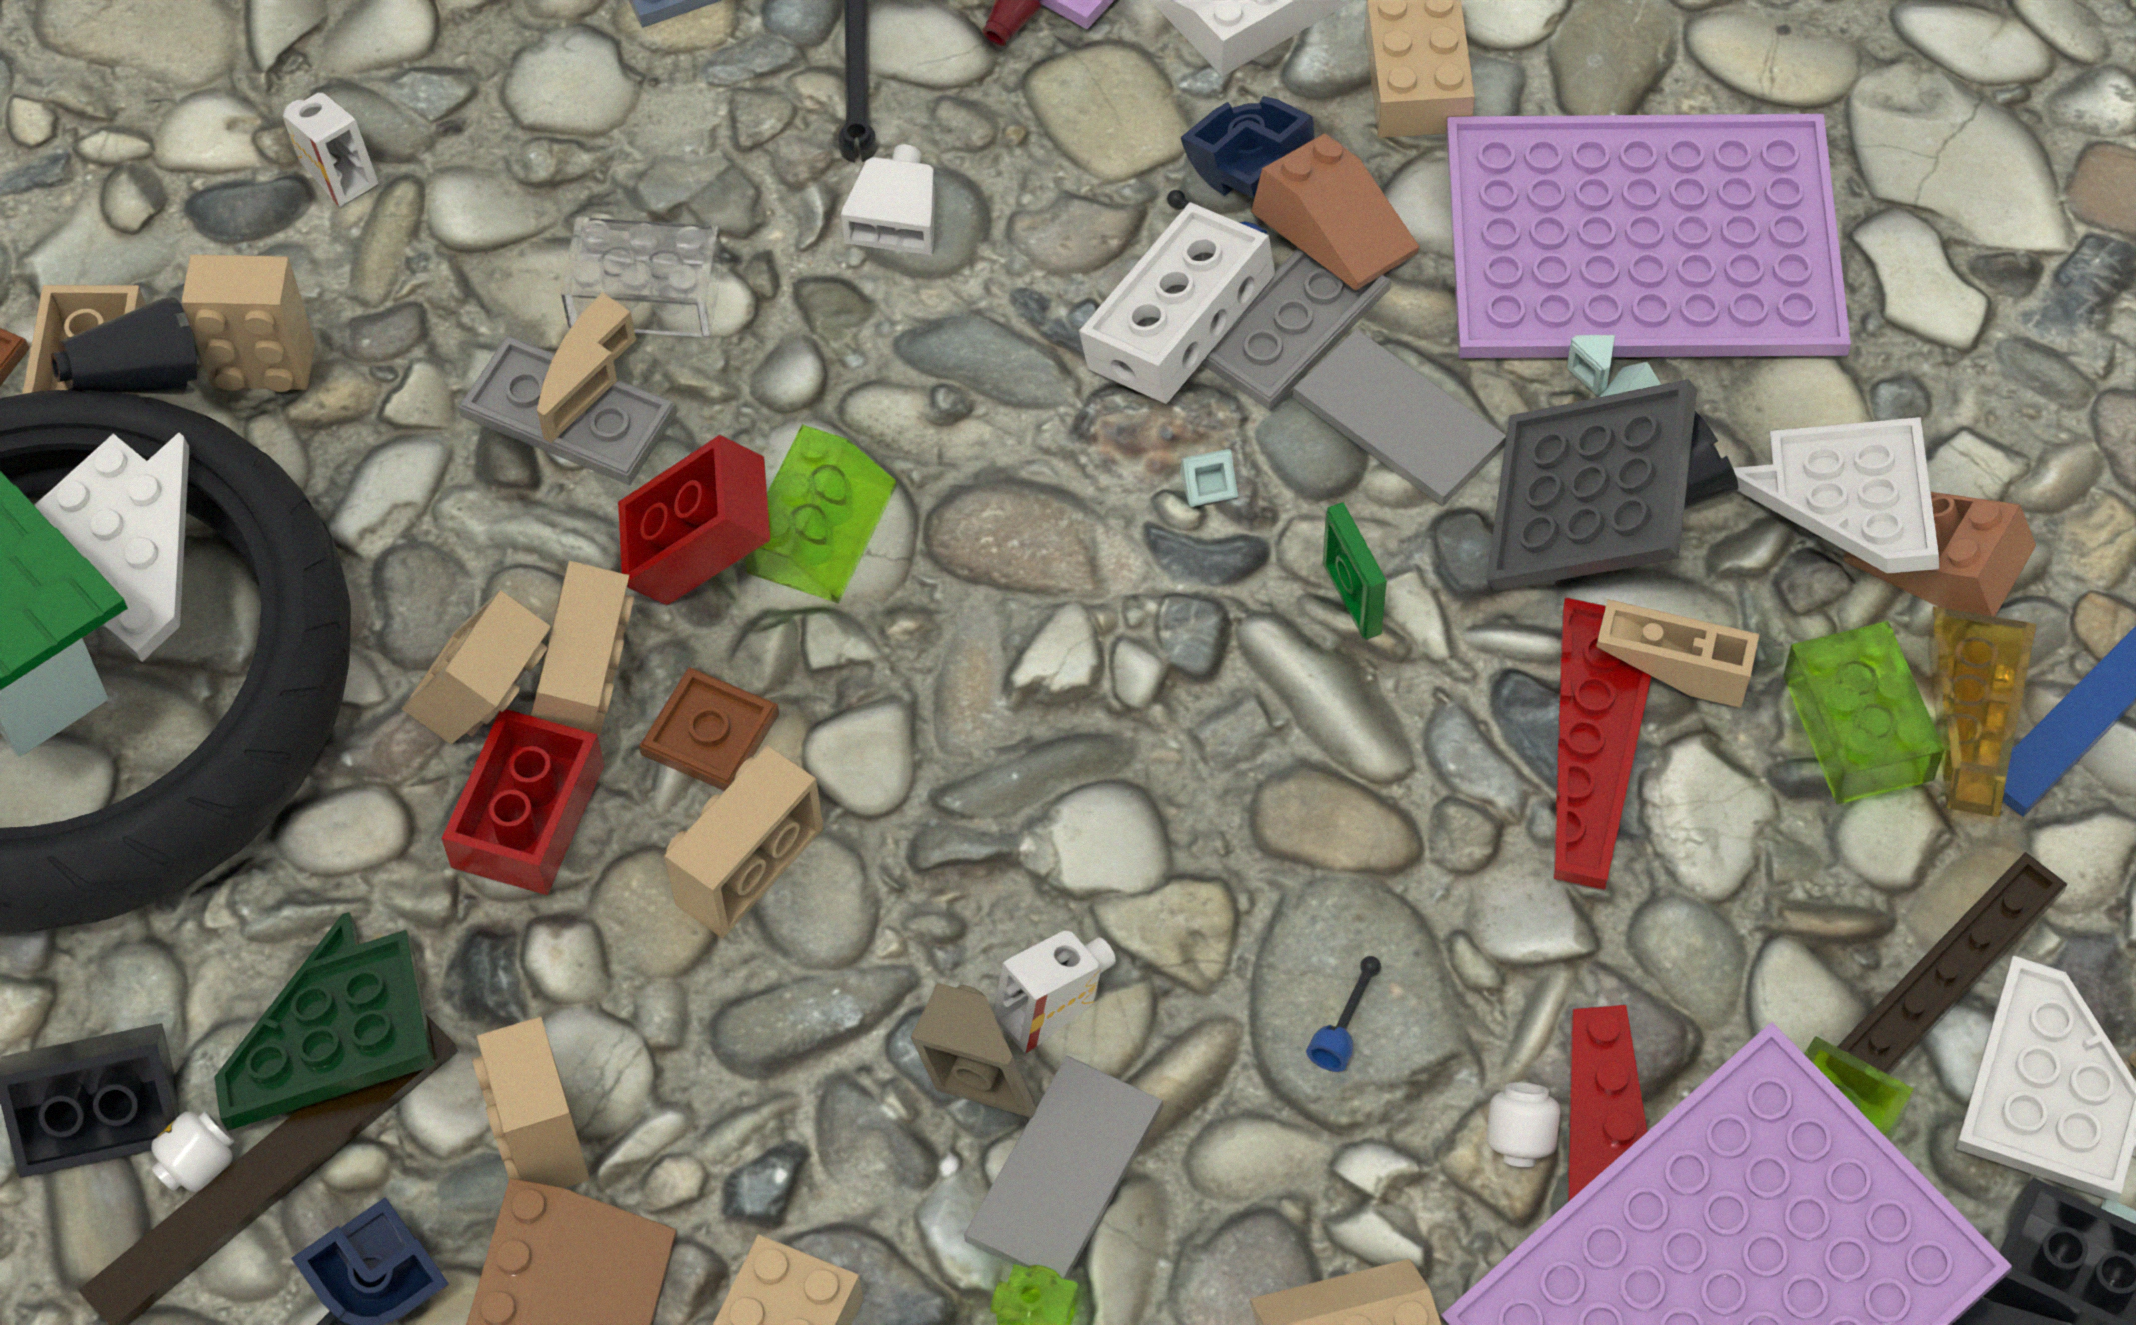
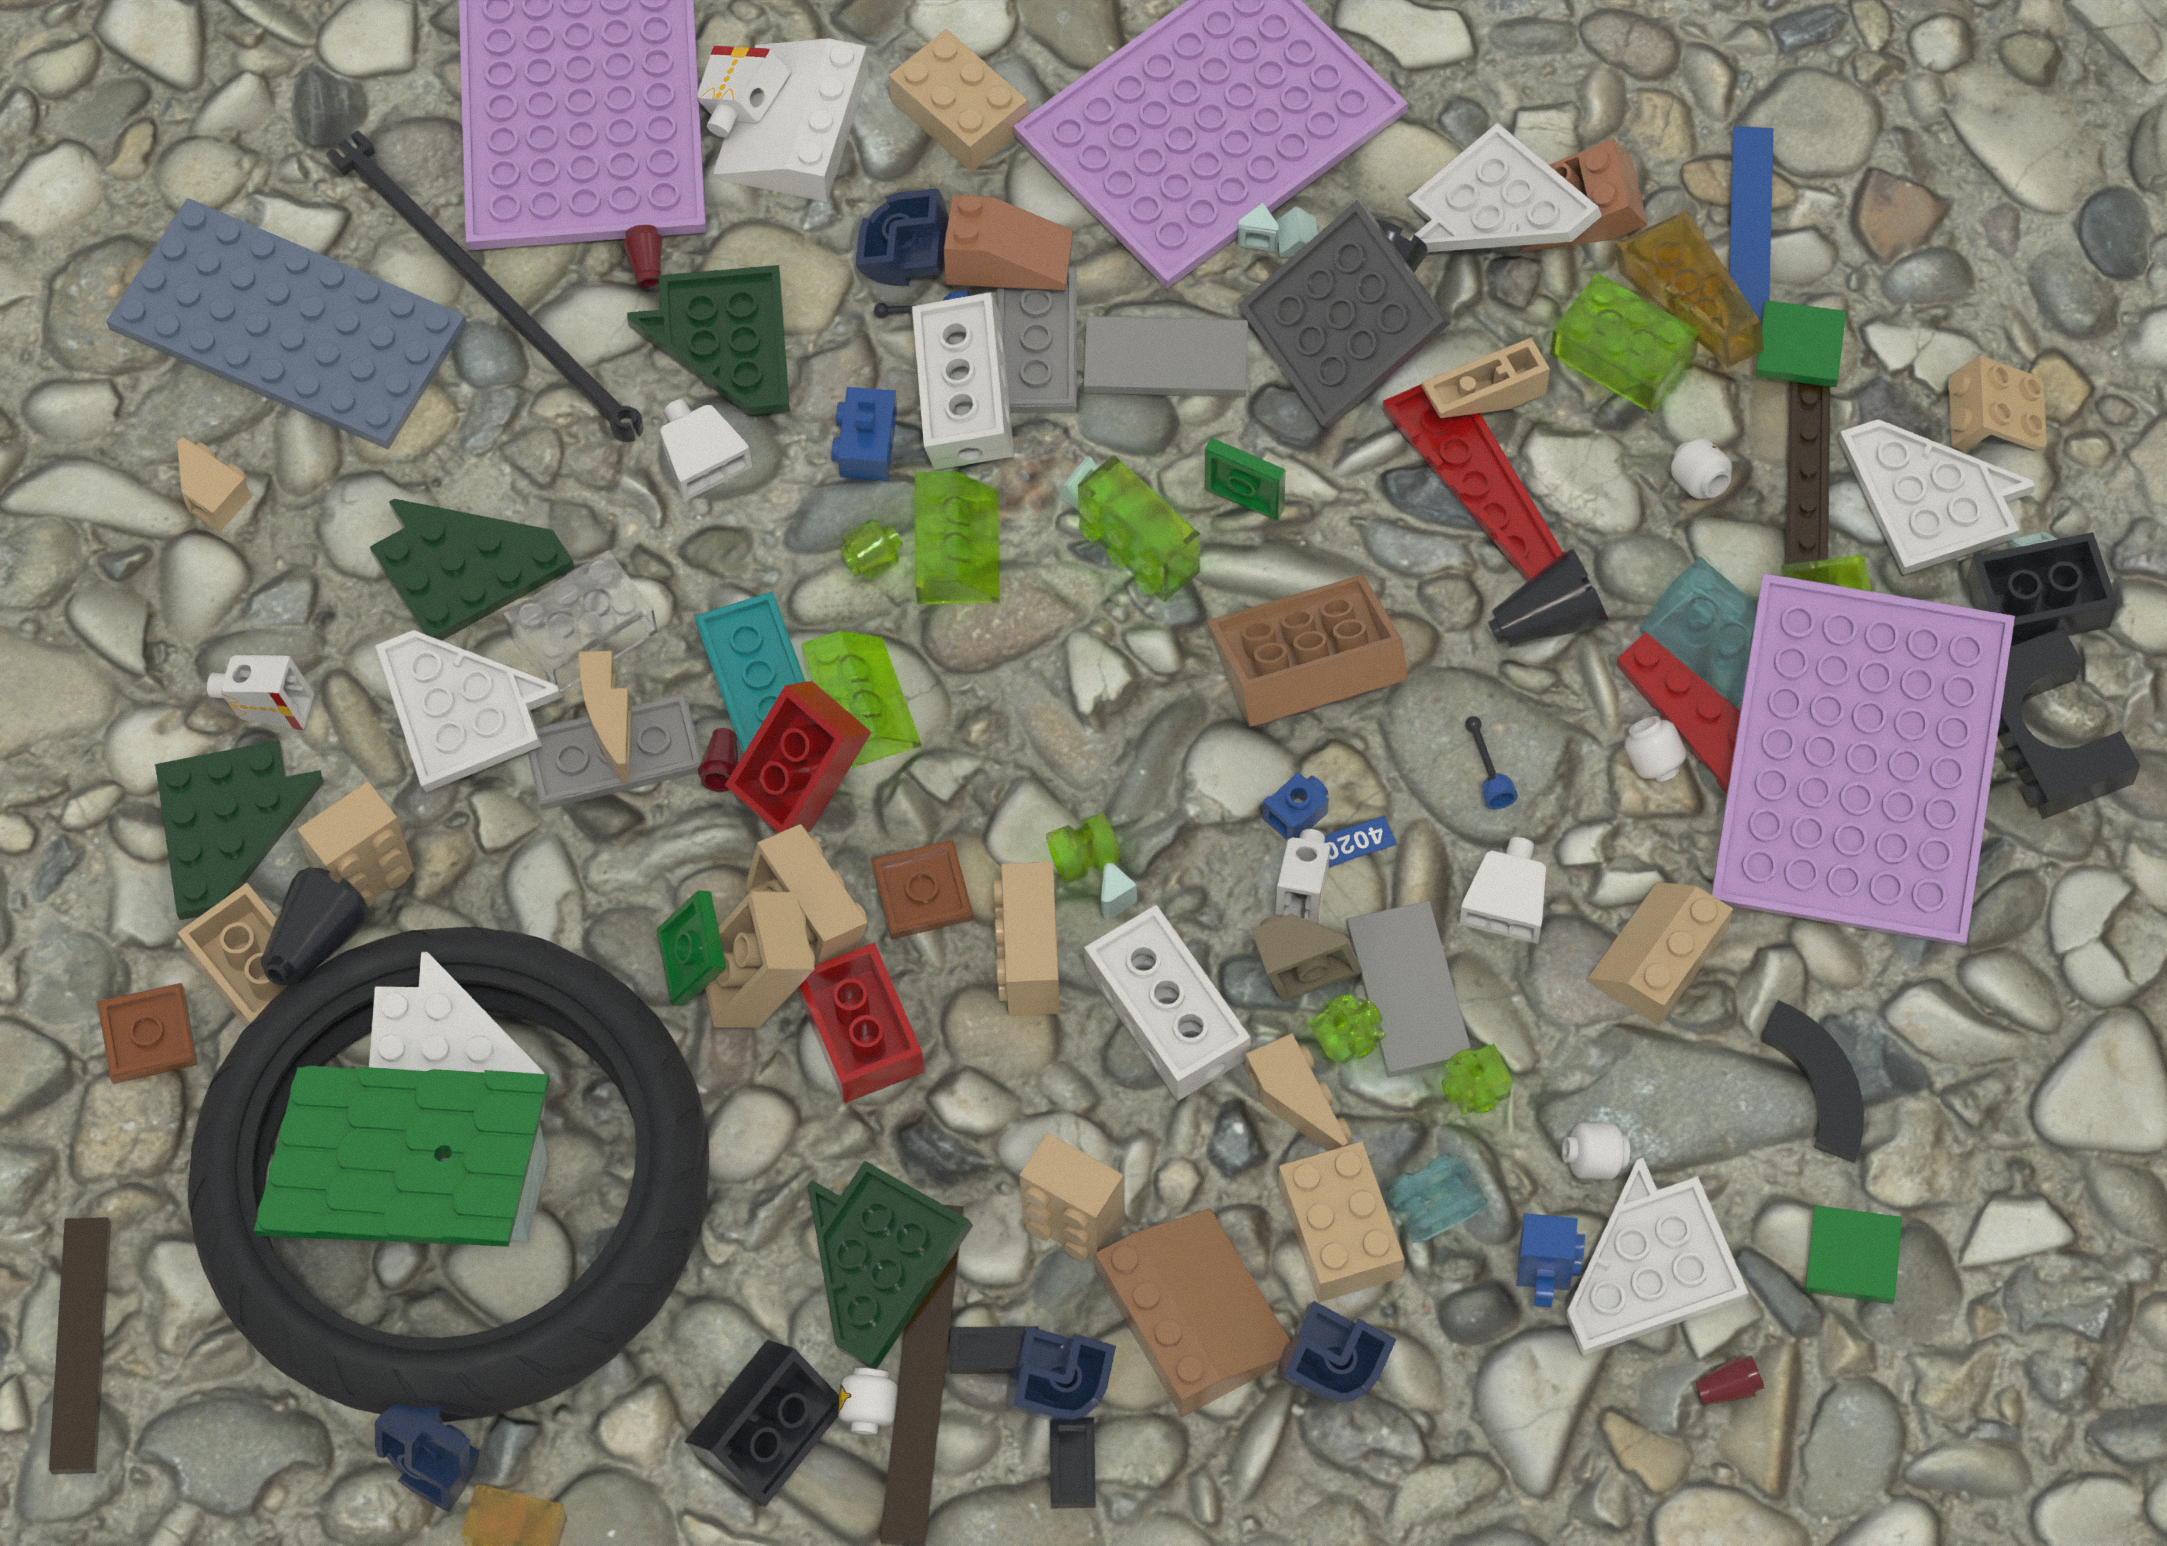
camera: 40 degrees left, 5 degrees up
none -> dark green wing [155,740,324,920]
none -> dark green wing [370,499,575,641]
none -> white wing [375,630,563,792]
none -> dark green wing [627,265,790,415]
none -> green tile [656,890,726,1006]
none -> teal tile [694,591,806,755]
none -> dark red cone [698,728,738,792]
none -> blue brick [831,387,898,481]
none -> clear neon green head [839,519,903,580]
none -> clear neon green slope [915,471,1000,605]
none -> black tile [950,1326,1039,1374]
none -> clear neon green wheel [1046,812,1121,884]
none -> clear neon green brick [1078,455,1200,603]
none -> white brick [1084,905,1251,1101]
none -> light aqua slope [1101,863,1137,920]
none -> medium nougat slope [1207,574,1408,727]
none -> tan slope [1245,1033,1352,1151]
none -> blue brick [1262,772,1329,841]
none -> clear neon green brick [1308,994,1386,1064]
none -> blue sticker [1324,816,1397,868]
none -> white torso [1459,837,1546,944]
none -> black cone [1488,548,1609,648]
none -> clear light blue slope [1640,557,1757,707]
none -> white head [1671,438,1732,499]
none -> green tile [1755,300,1846,387]

